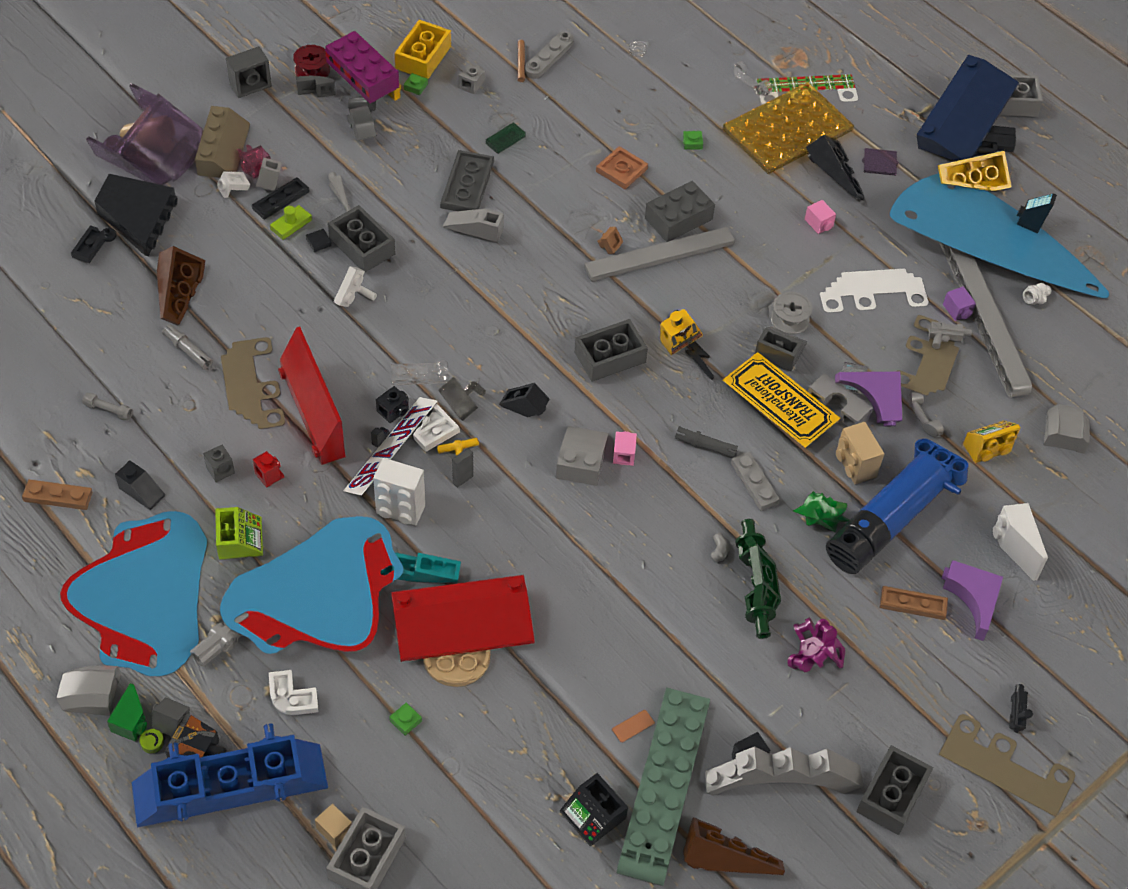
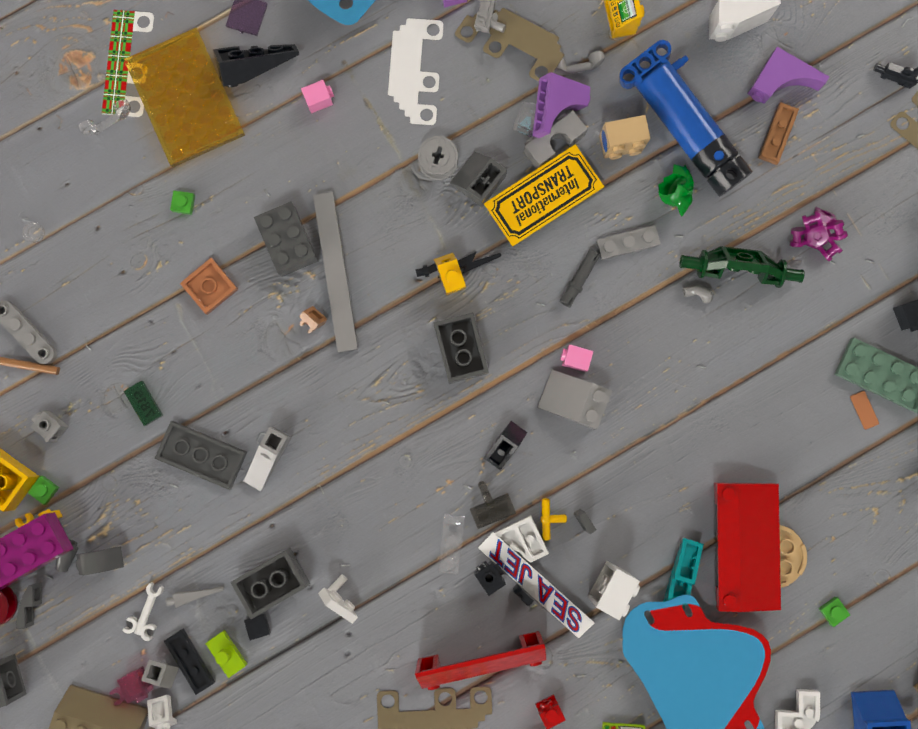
camera: 75 degrees left, 30 degrees up
none -> white bar [122,582,164,641]

